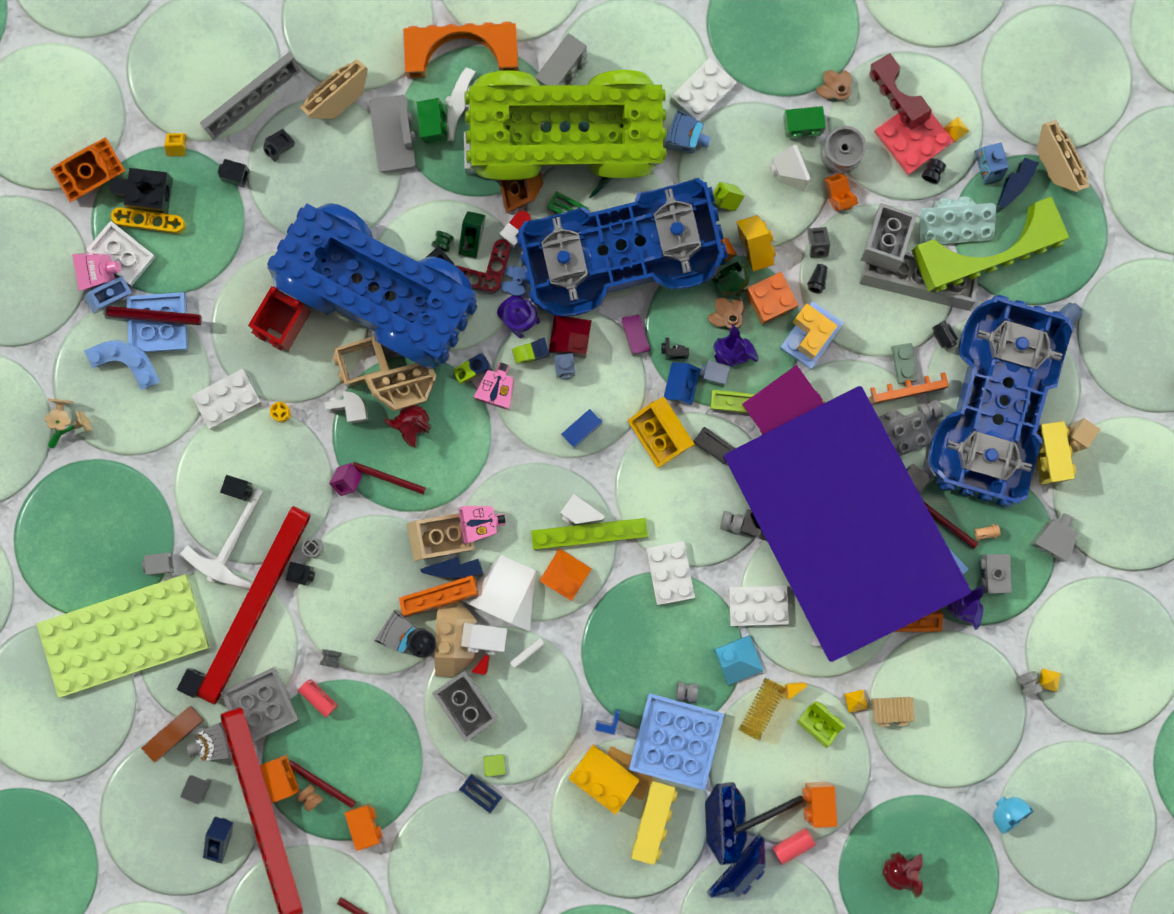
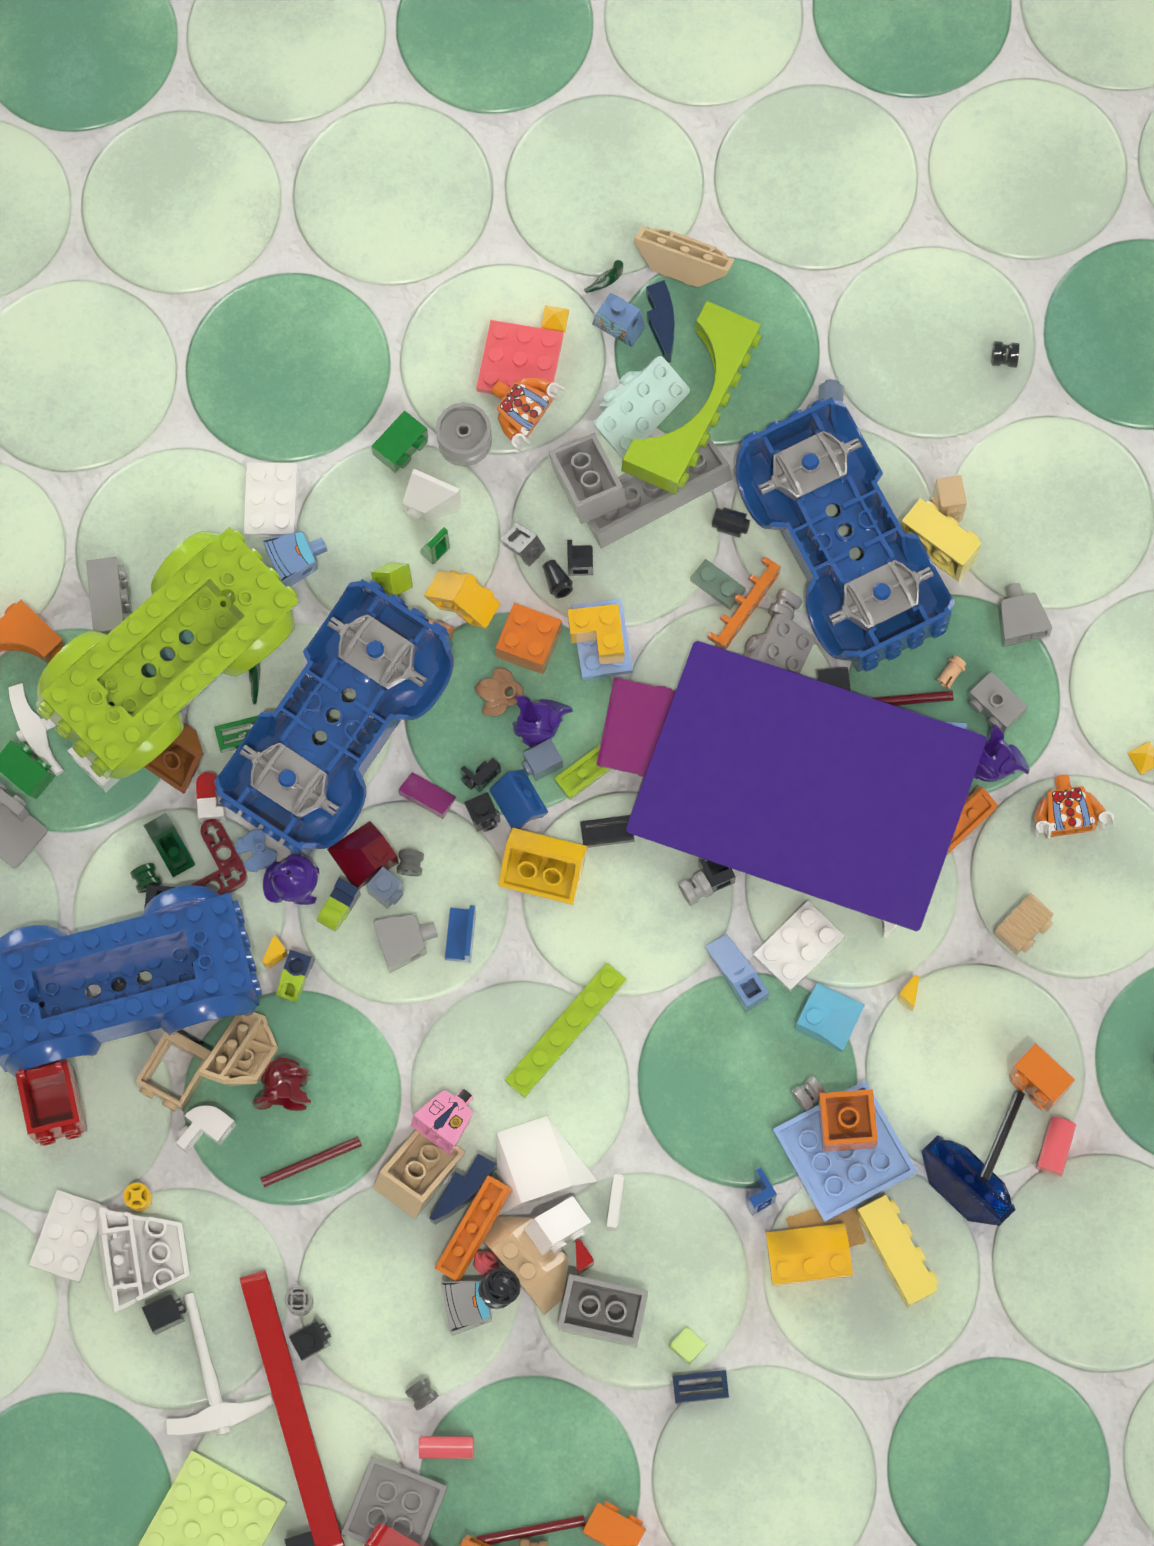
camera: 35 degrees left, 10 degrees down
light grey brick [142,553,174,575] -> none
magenta panel [329,463,362,496] -> none
bright pink torso [474,362,514,411] -> none
orange slope [539,548,592,601] -> none
white slope [560,494,605,525] -> none
white plate [646,541,695,605] -> none
clear blue wedge [707,833,766,898] -> none
dark green cylinder [711,261,750,296] -> none
clear yellow piece [738,678,786,741] -> none
lime bracket [796,701,846,748] -> none
medium nougat plate [816,70,852,101] -> none
orange brick [824,173,858,211] -> none
yellow slope [844,689,868,713] -> none
dark red arch [869,53,932,130] -> none
black wheel [921,158,946,184] -> none
light grey wheel [1017,671,1043,697] -> none
none -> white wedge [98,1207,190,1313]
none -> yellow slope [262,935,288,970]
none -> light grey torso [373,915,438,973]
none -> dark grey wheel [396,850,424,876]
none -> green slope [420,527,450,564]
none -> black bracket [464,792,501,832]
none -> coral plate [473,1251,499,1276]
none -> torso [491,377,565,452]
none -> black panel [567,540,593,576]
none -> dark green bar [584,260,624,293]
none -> medium blue slope [705,934,769,1013]
none -> orange brick [818,1089,878,1152]
none -> torso [1034,775,1115,838]

